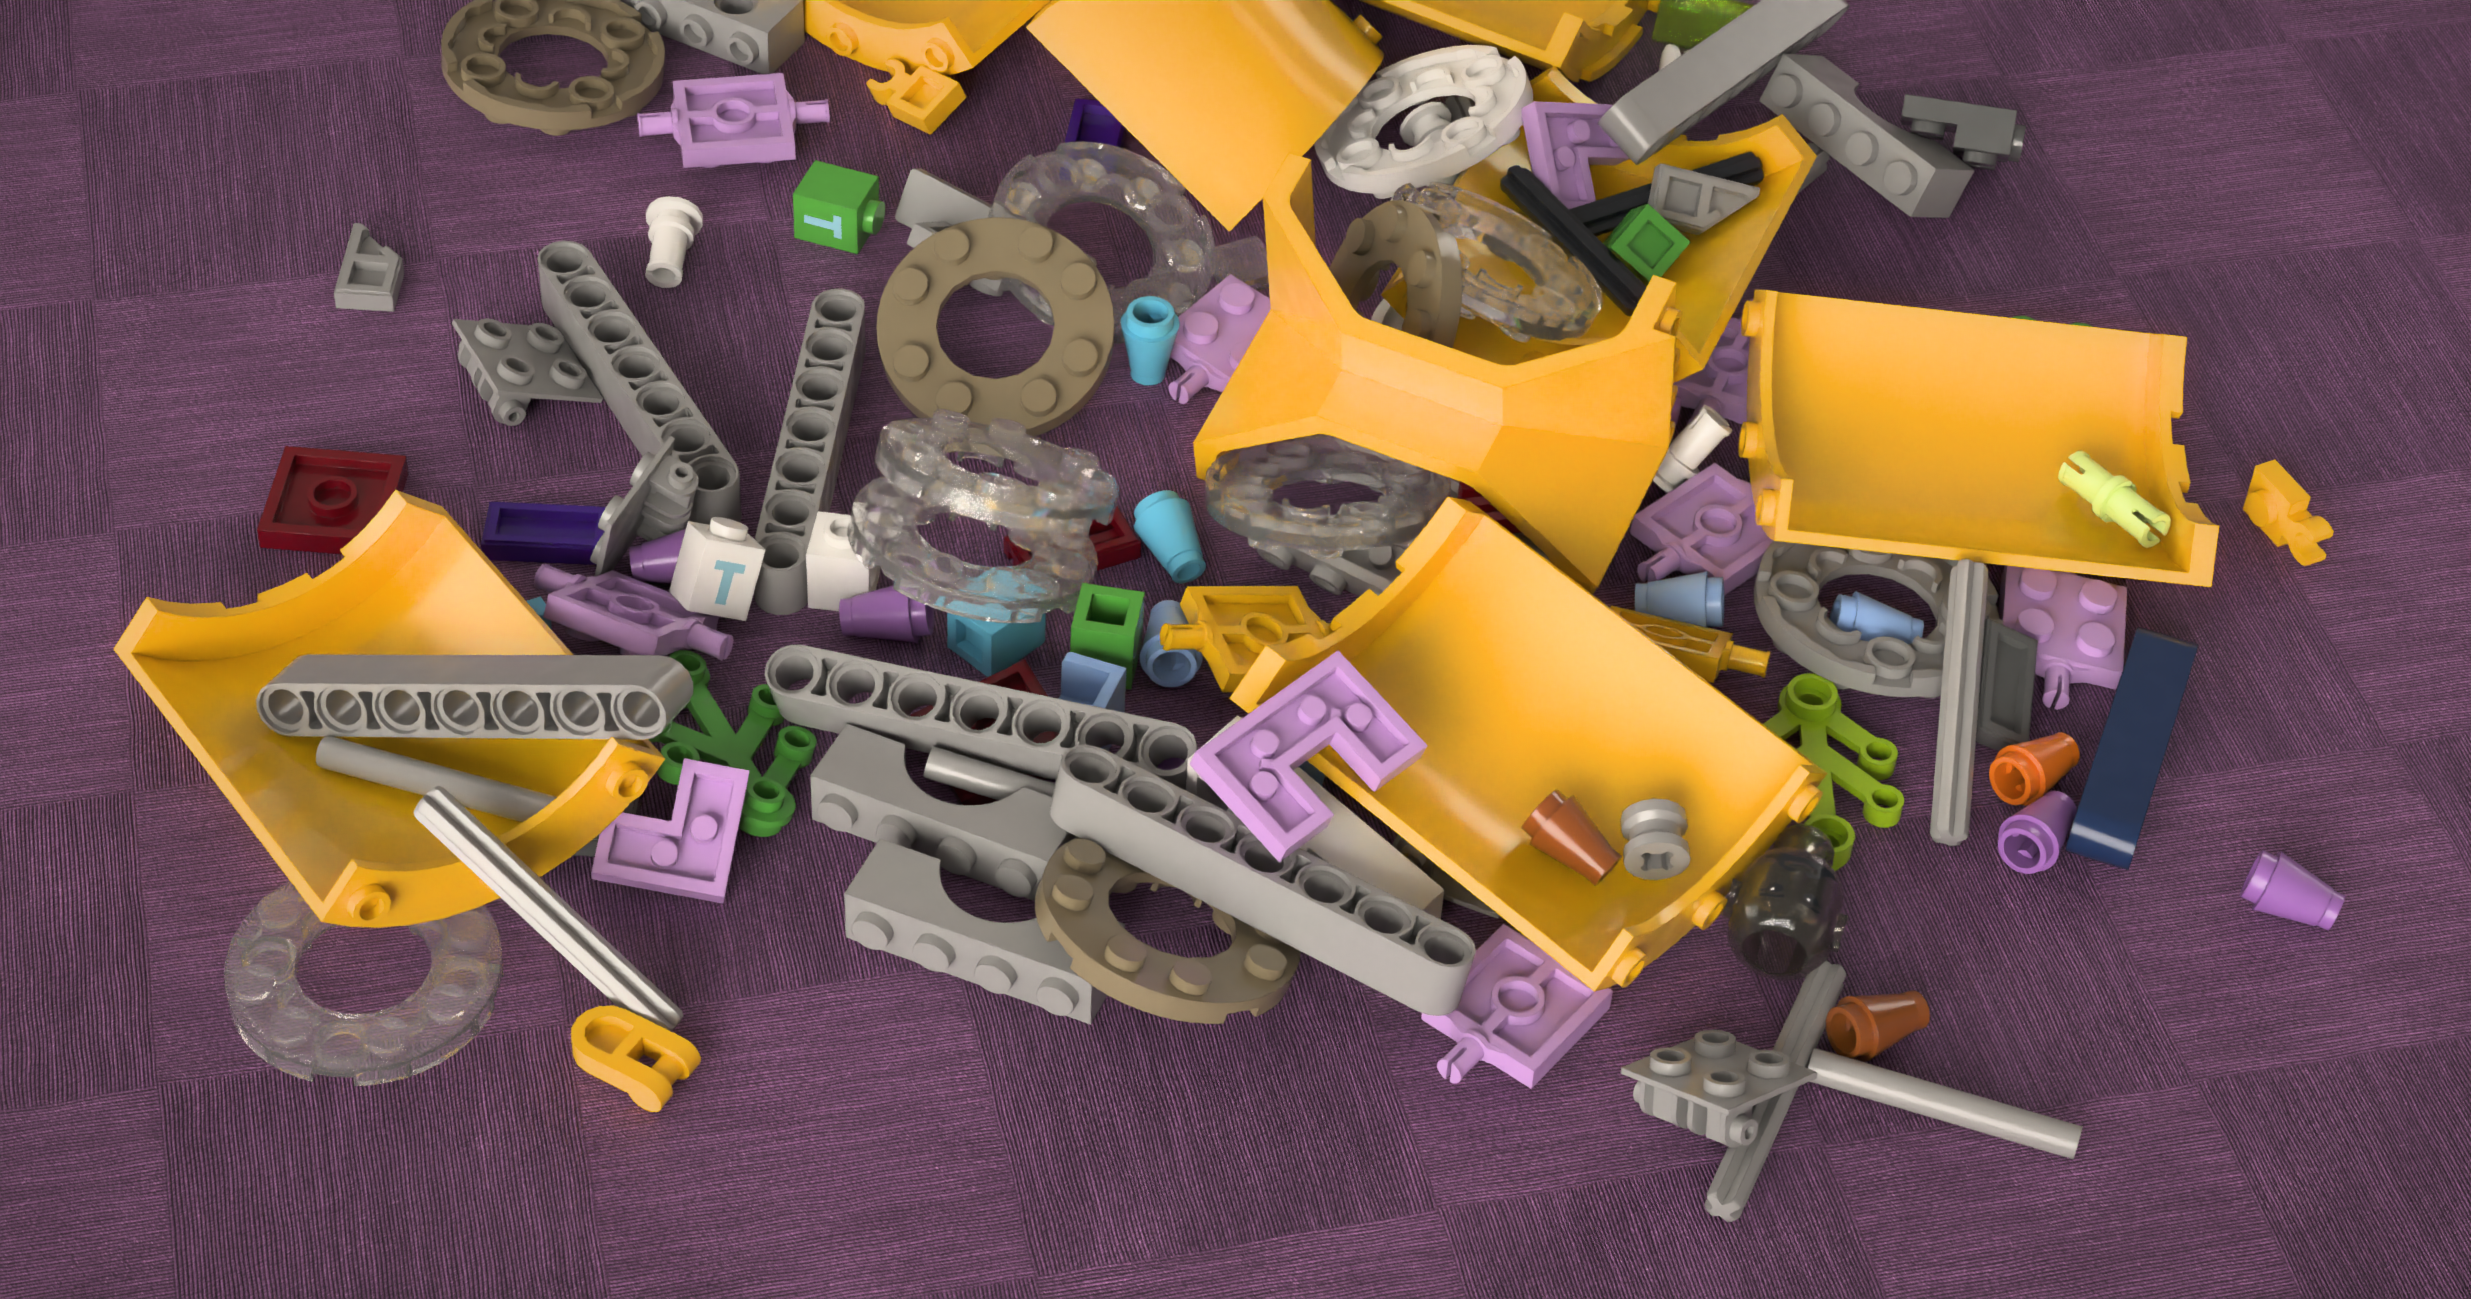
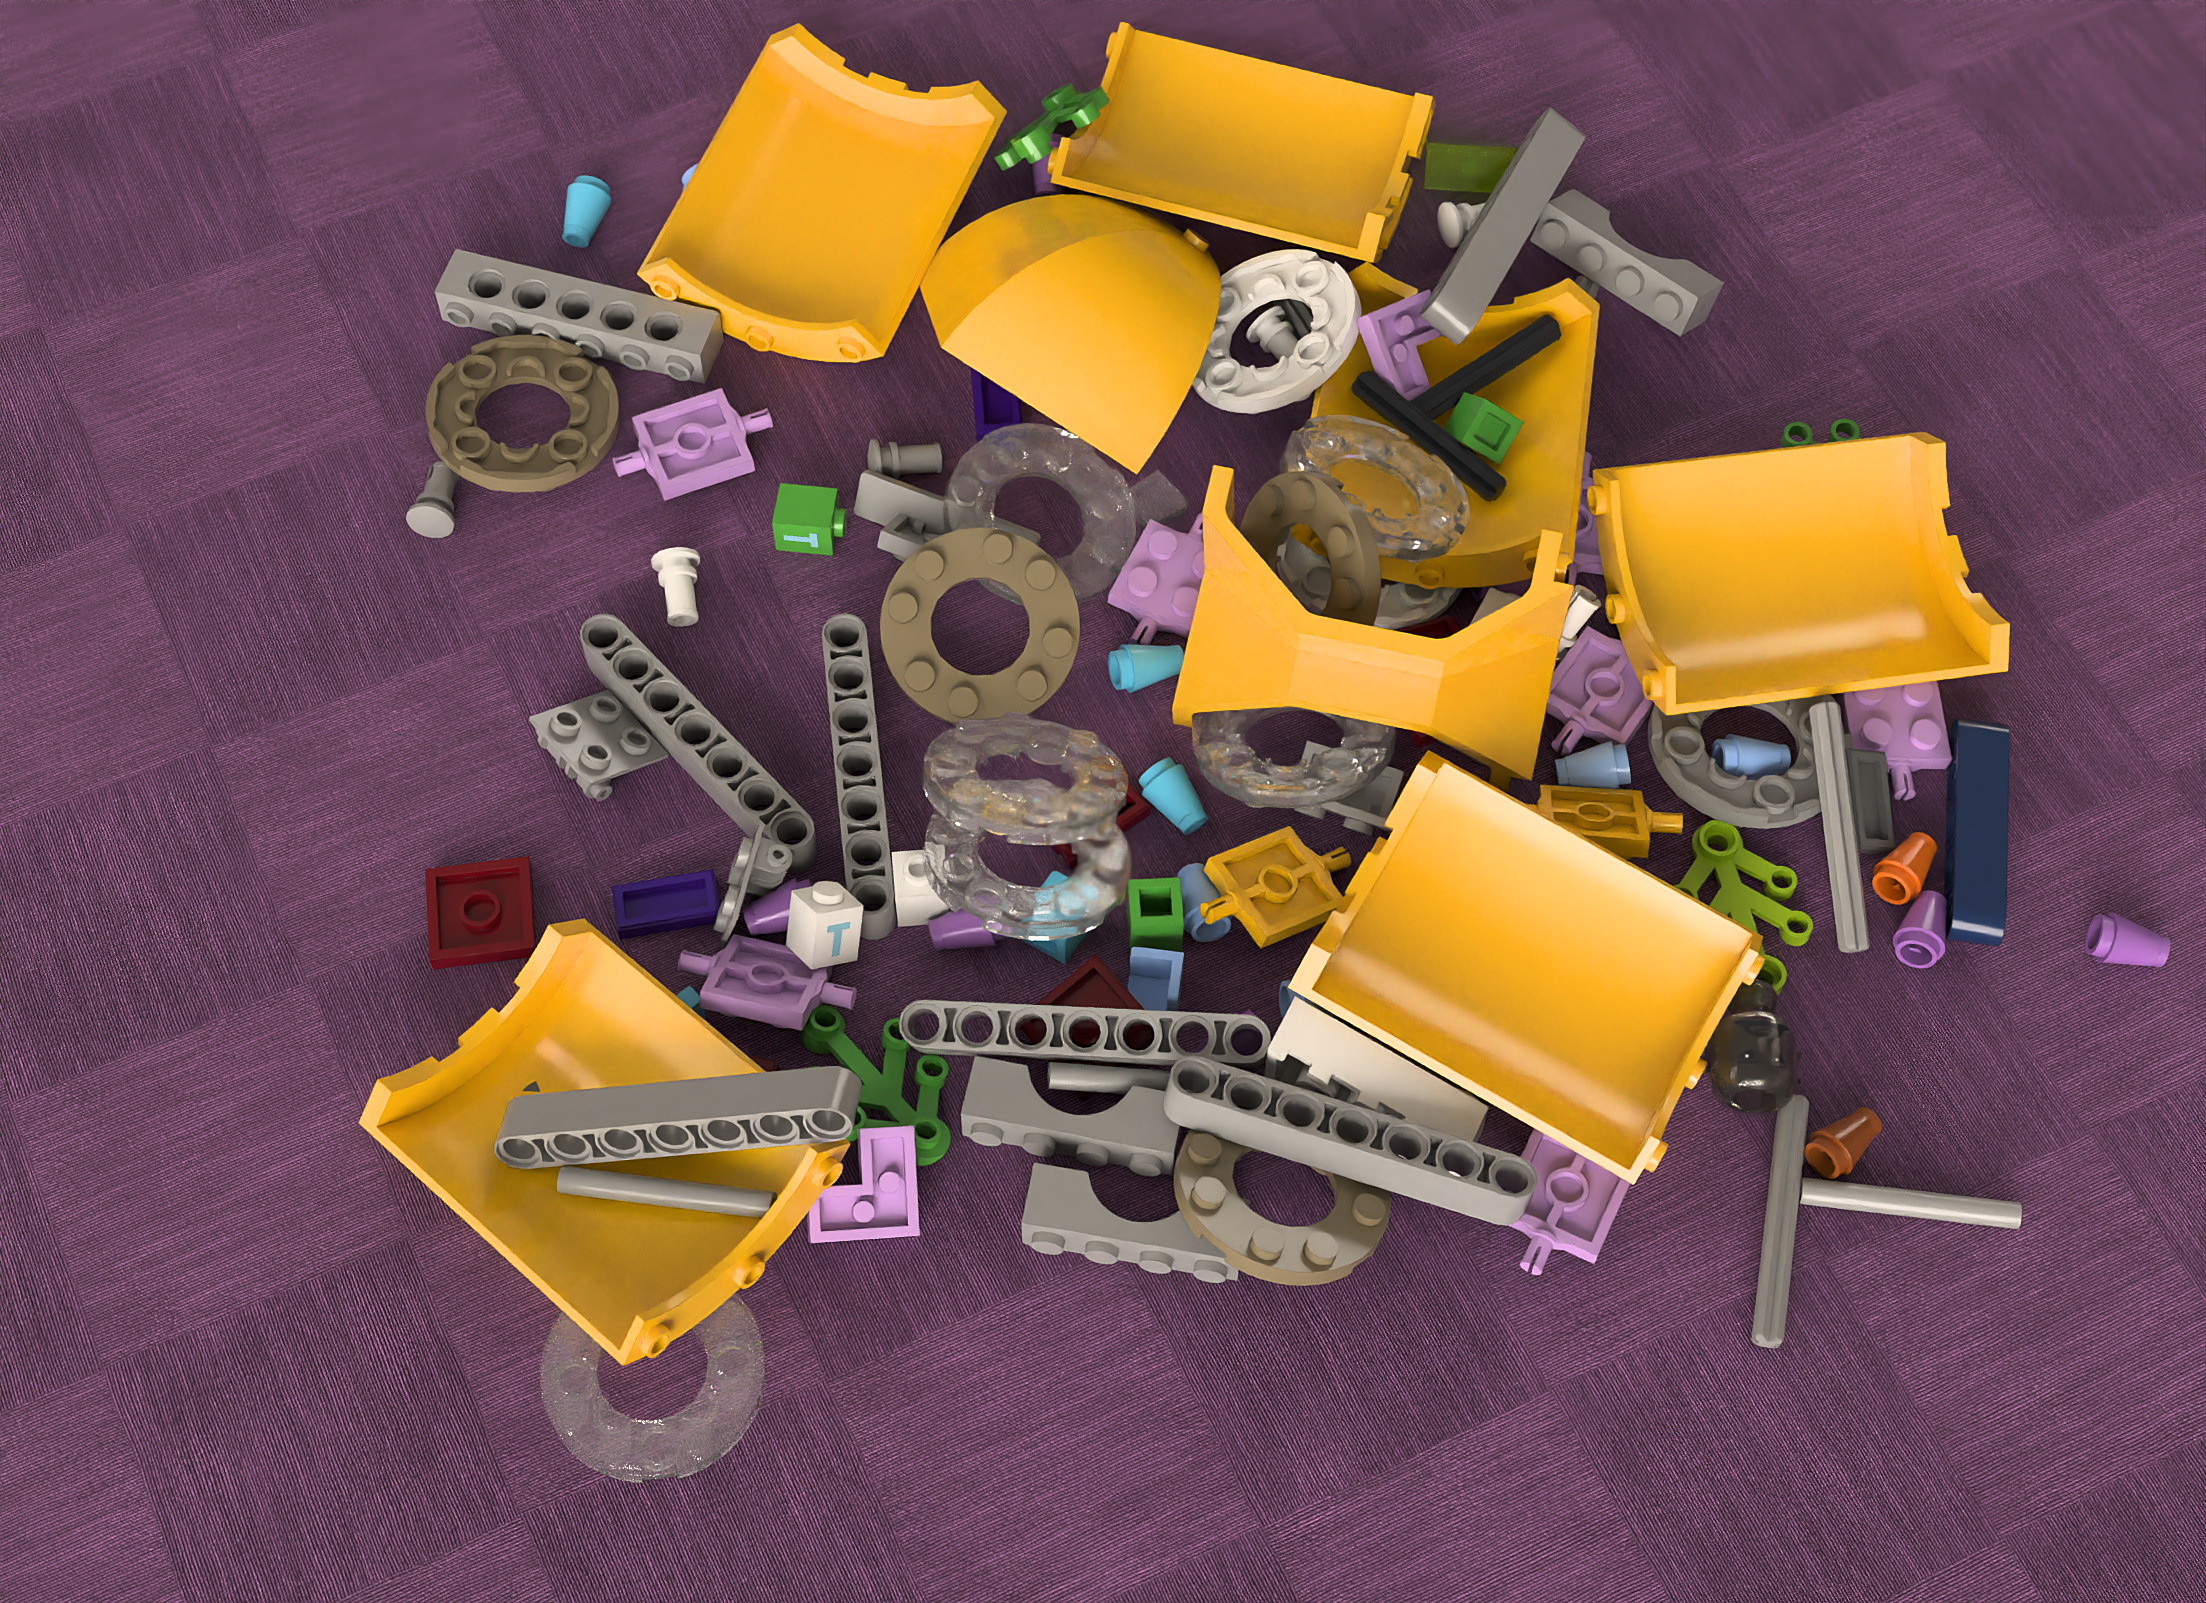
camera: 10 degrees left, 15 degrees up
light grey tile [334,223,404,312] -> none
axle [413,786,684,1032] -> none
yellow plate [571,1005,701,1112] -> none
yellow plate [866,59,966,135] -> none
medium azure cone [1121,296,1180,386] -> none
lavender plate [1189,650,1428,862] -> none
dark orange cone [1522,789,1622,886] -> none
light grey wheel [1620,798,1691,880] -> none
light grey hinge [1621,1030,1817,1148] -> none
light grey tile [1648,163,1760,235] -> none
dark grey plate [1901,94,2026,170] -> none
yellowish green pin [2058,451,2171,548] -> none
yellow plate [2243,459,2334,566] -> none
none -> light grey pin [406,462,459,538]
none -> light grey pin [867,438,942,480]
none -> medium azure cone [1108,644,1184,693]

